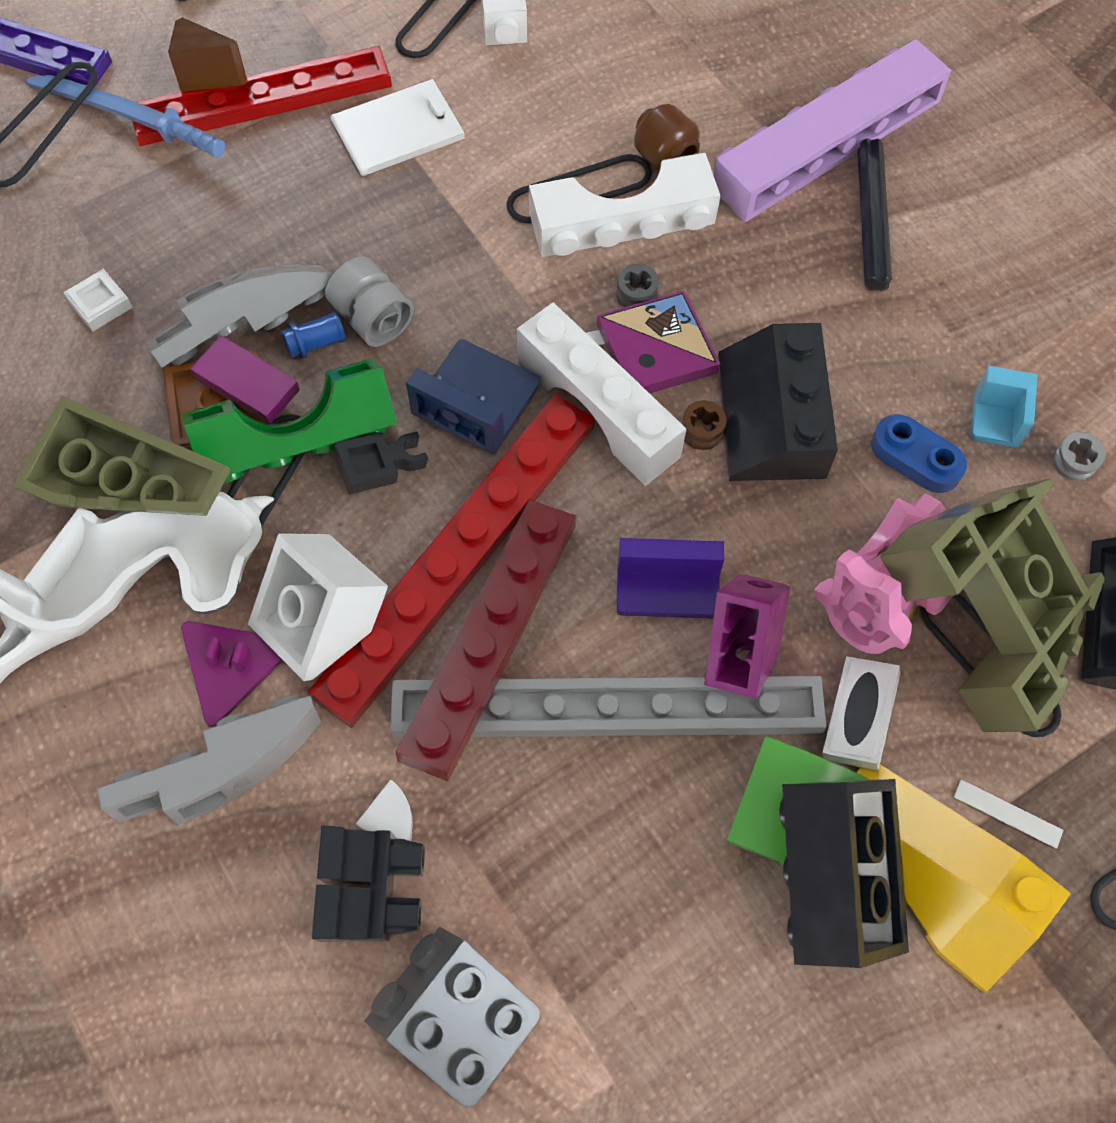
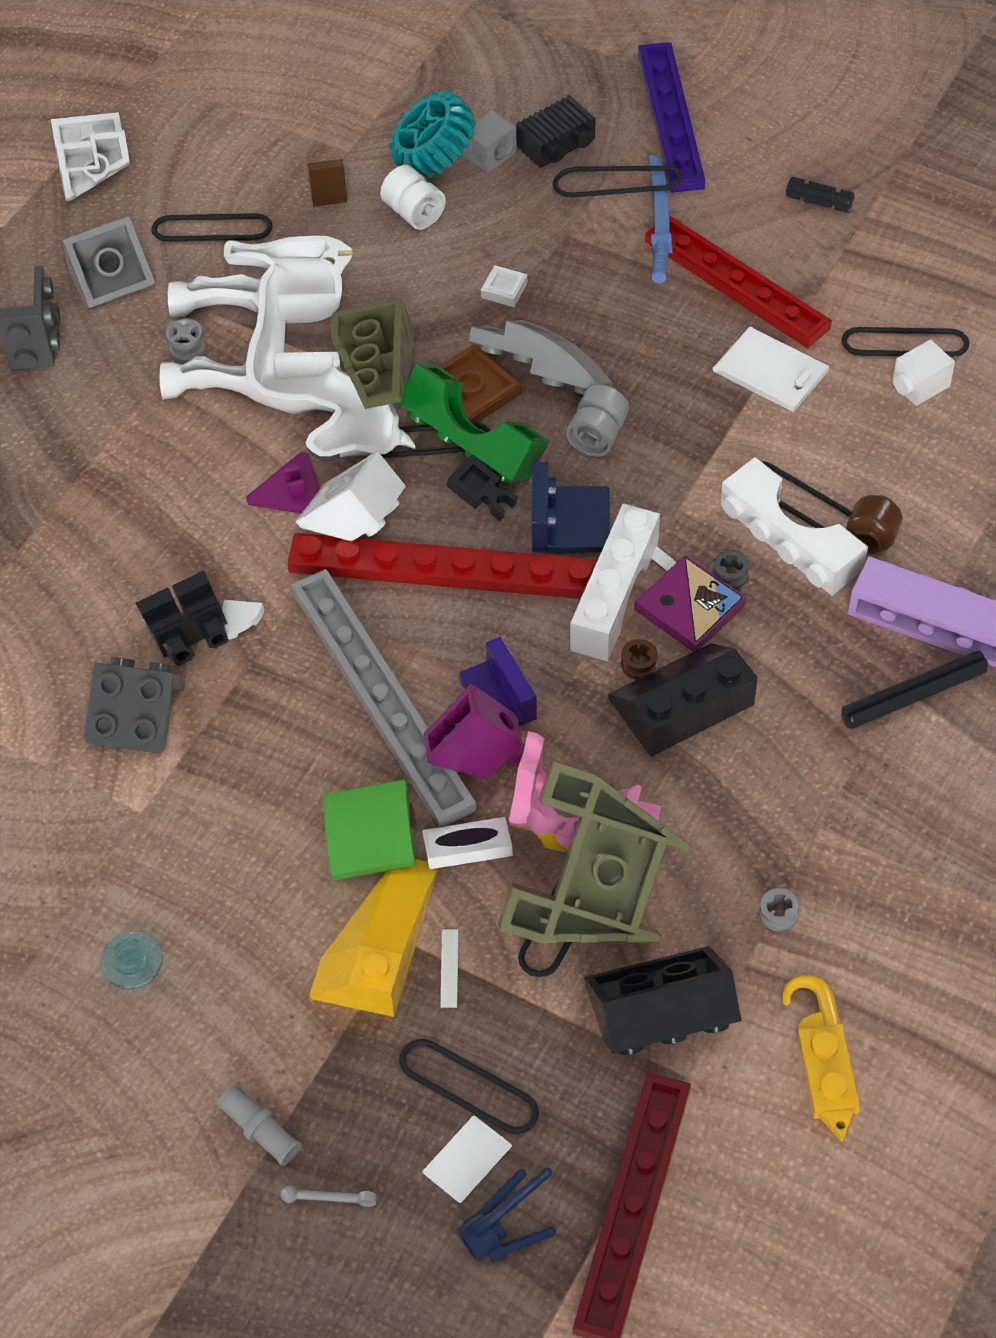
camera: 65 degrees right, 10 degrees down
light grey slope [97,695,321,825] -> none
reddish brown slope [168,17,248,92] -> none
magenta tile [190,335,300,424] -> none
blue pin [281,311,346,359] -> none
dark red plate [396,500,576,781] -> none
black slope [779,779,909,968] -> none
blue plate [871,414,967,493] -> none
medium azure panel [970,366,1038,449] -> none

